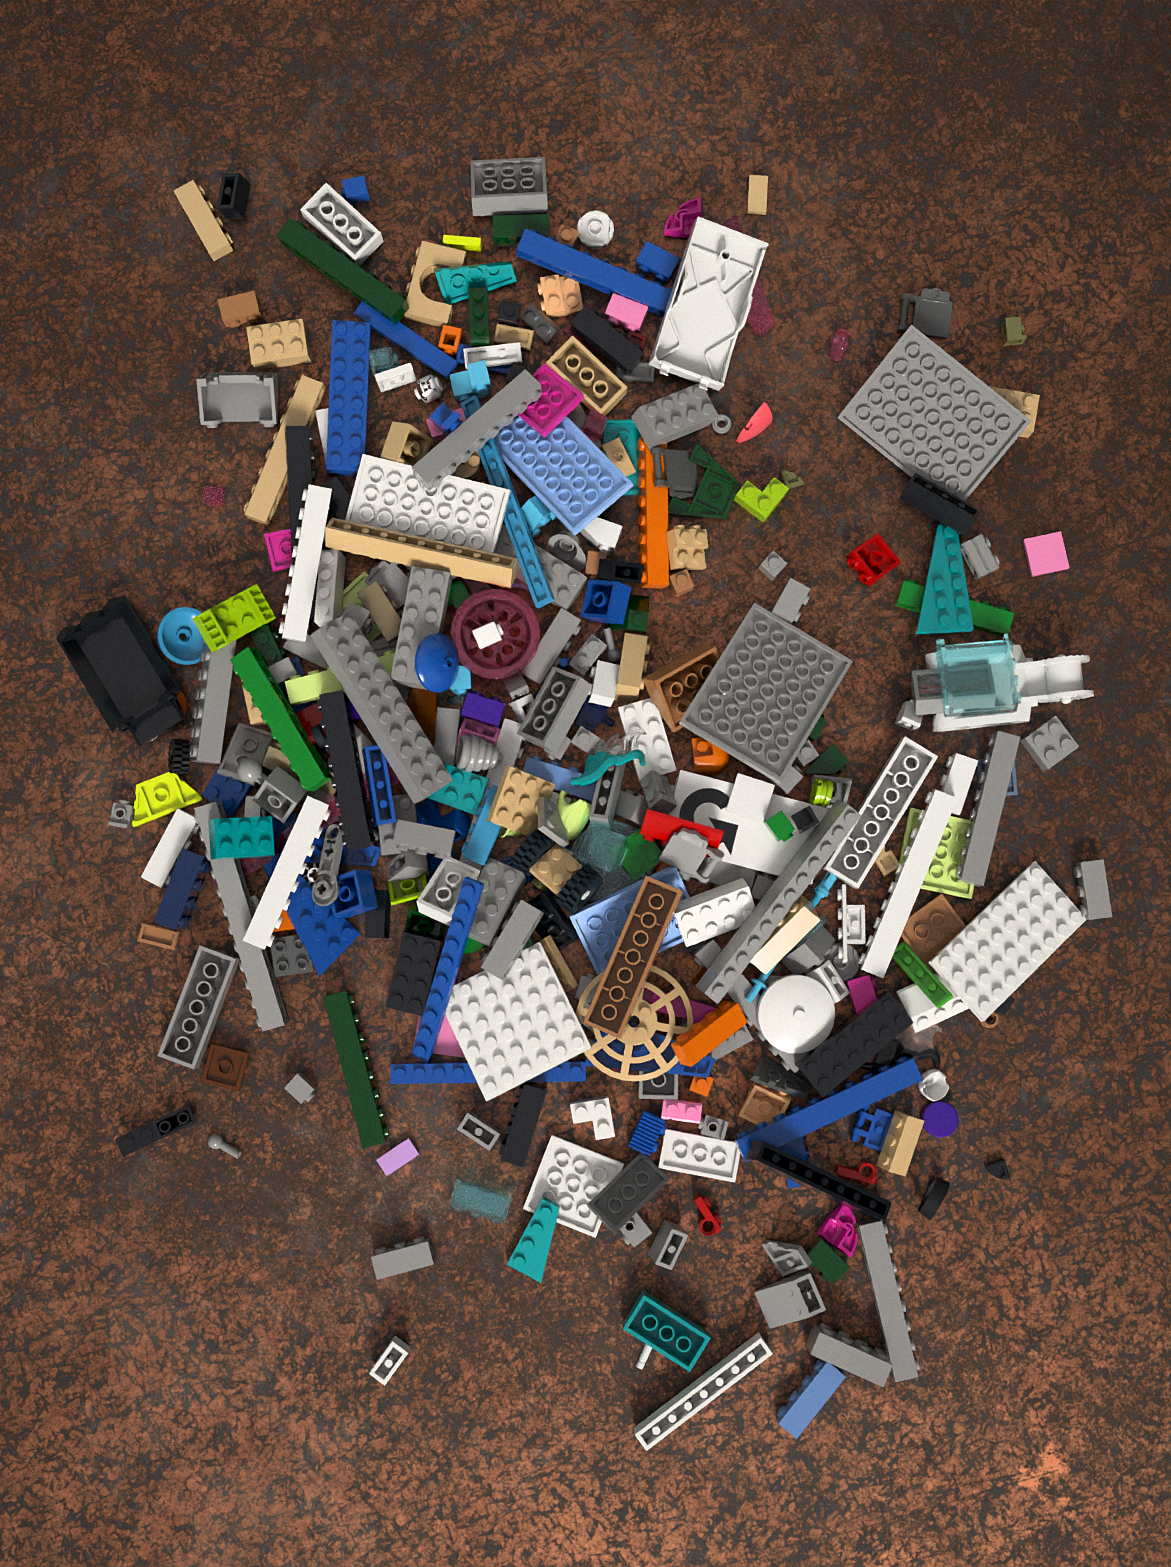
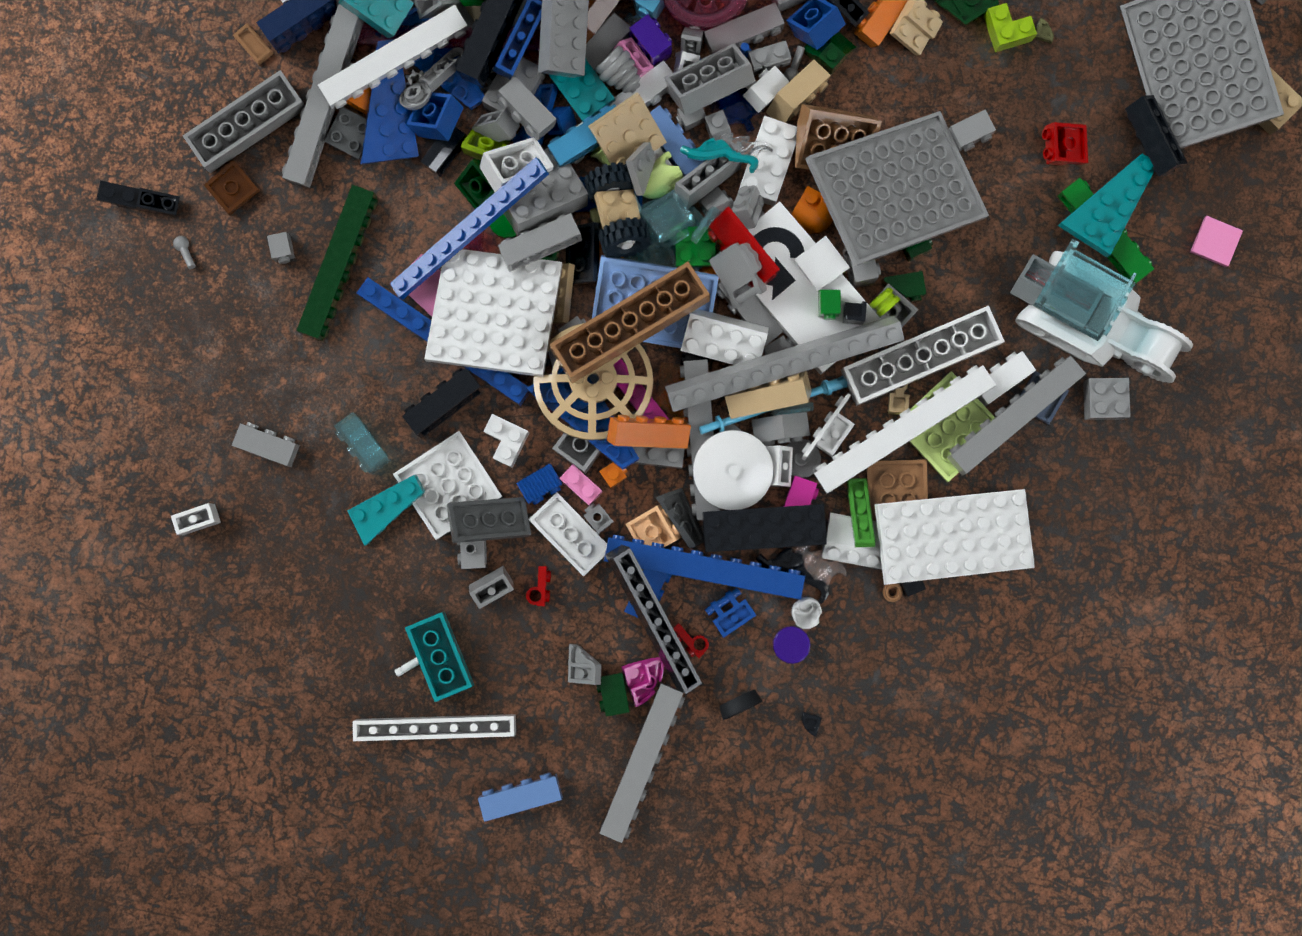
camera: 35 degrees right, 0 degrees up
lavender tile [376,1138,420,1176] -> none
black brick [386,929,444,1016] -> none
light grey brick [457,1110,501,1151] -> none
medium nougat brick [669,569,694,597] -> none
light grey slope [754,1268,826,1329] -> none
light grey brick [758,551,787,581] -> none
light grey brick [795,740,819,768] -> none
light grey brick [805,1322,893,1387] -> none
tan brick [876,1110,924,1176] -> none
white slope [895,700,923,731] -> none
light grey brick [960,534,1000,580] -> none
light grey brick [1074,859,1112,920] -> none
none -> clear light blue tile [690,206,720,244]

